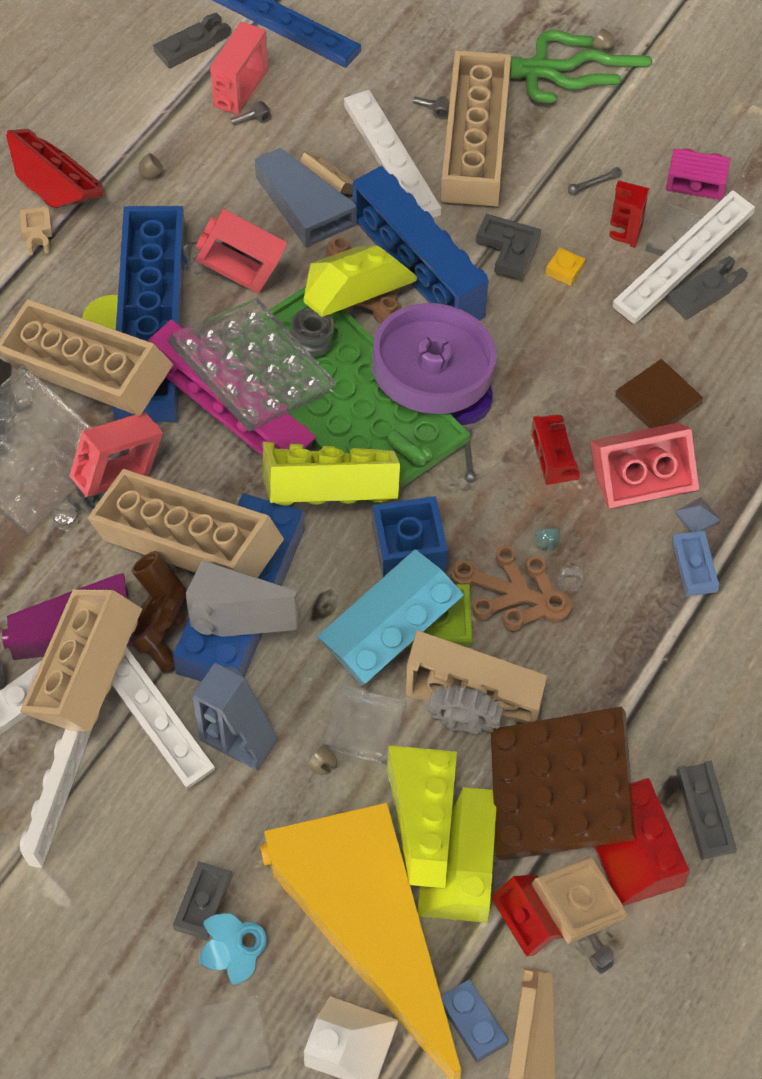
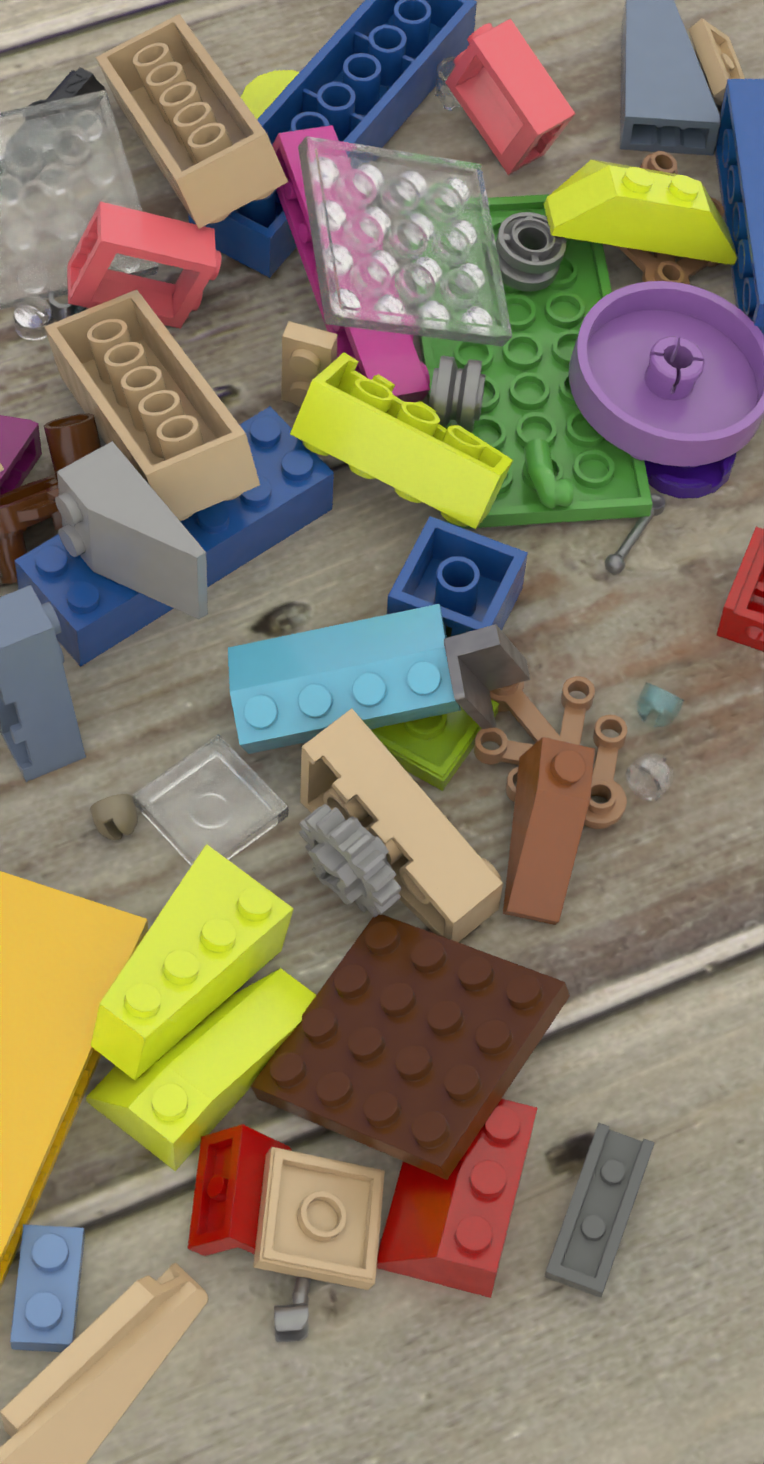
camera: 30 degrees right, 0 degrees up
none -> tan plate [281,321,338,407]
none -> flat silver wheel [429,356,486,433]
none -> flat silver panel [443,624,530,729]
none -> dark orange slope [503,737,595,925]

